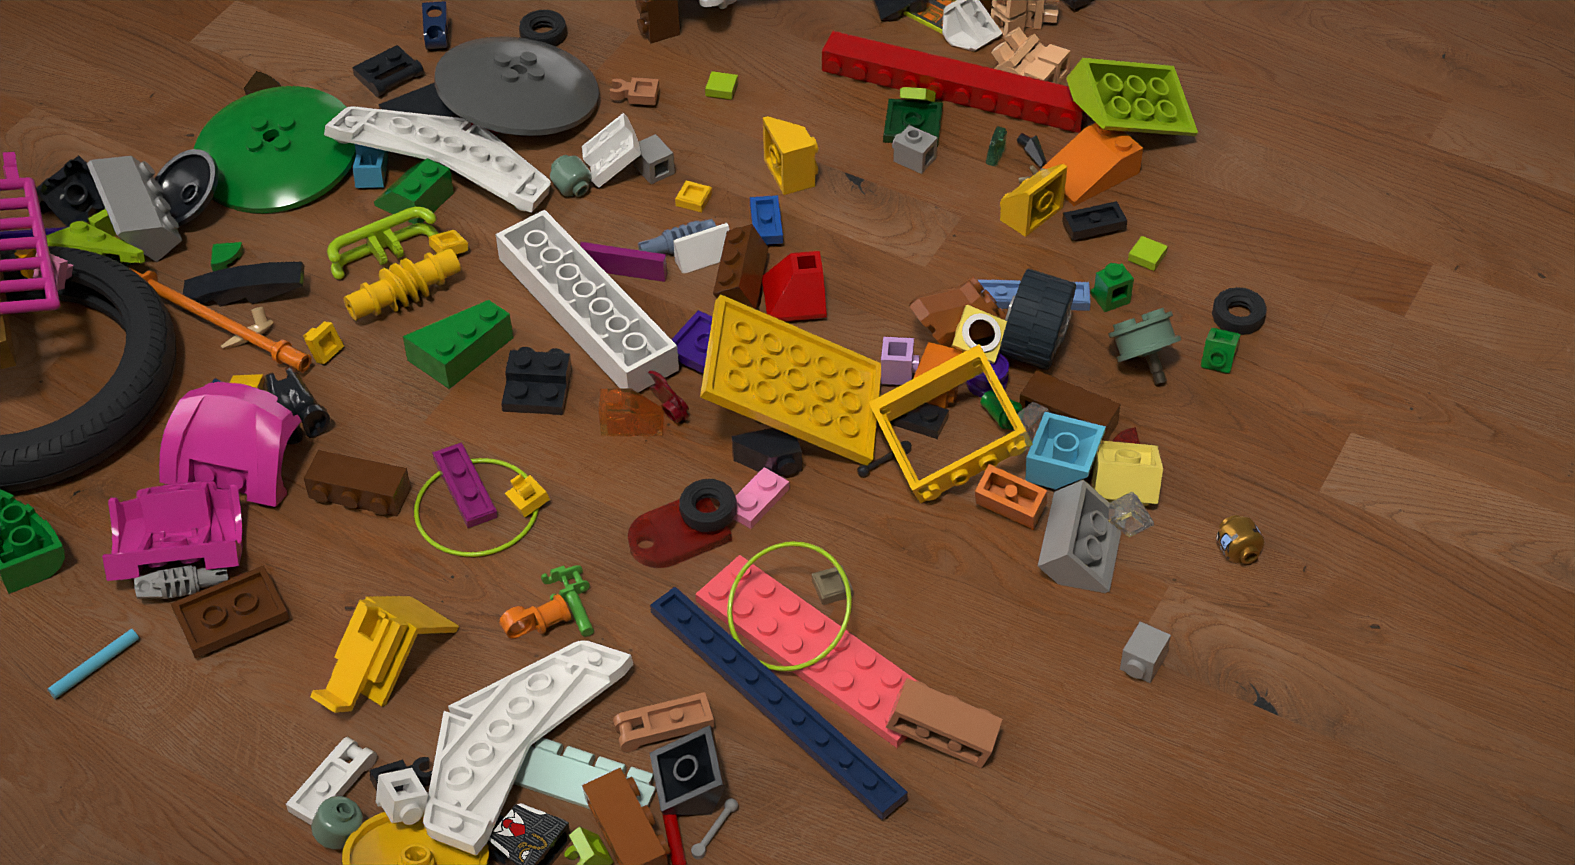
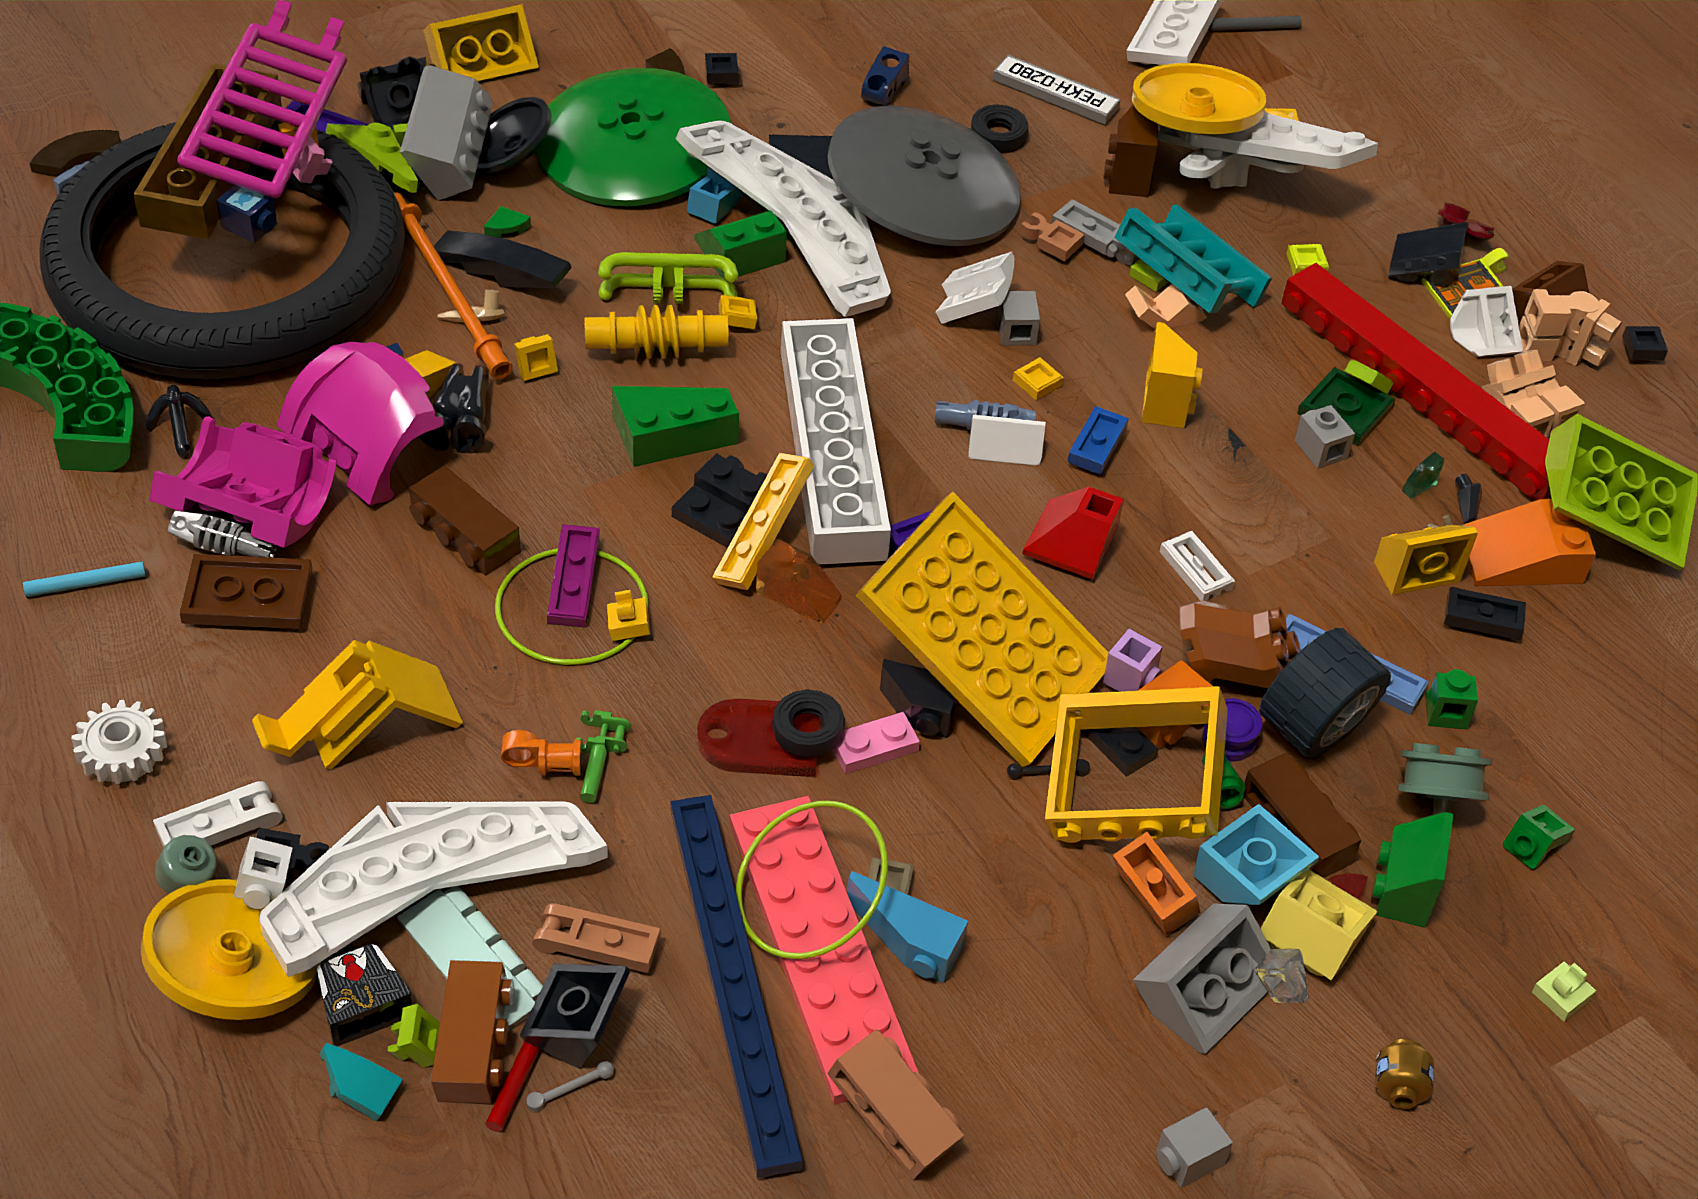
camera: 25 degrees right, 0 degrees up
black plate [352,45,424,97] -> none
sand green head [550,155,592,197] -> none
magenta tile [580,242,667,282] -> none
dark red plate [648,370,689,424] -> none
reddish brown brick [713,224,769,309] -> none
piece [951,304,1007,364] -> none
clear slope [1014,402,1049,449] -> none
lime tile [1128,236,1168,271] -> none
black tyre [1212,287,1267,335] -> none
none -> white gear [71,700,167,784]
none -> black piece [146,385,212,457]
none -> dark blue brick [216,185,277,243]
none -> yellow slope [423,4,539,82]
none -> black plate [705,53,739,84]
none -> yellow tile [712,453,814,590]
none -> dark azure slope [847,871,968,983]
none -> light grey hinge [1051,199,1139,266]
none -> teal fence [1114,204,1272,313]
none -> light nougat slope [1125,284,1207,329]
none -> white tile [1160,531,1235,601]
none -> neon yellow tile [1286,244,1329,275]
none -> green slope [1371,812,1454,928]
none -> yellowish green tile [1532,962,1596,1021]

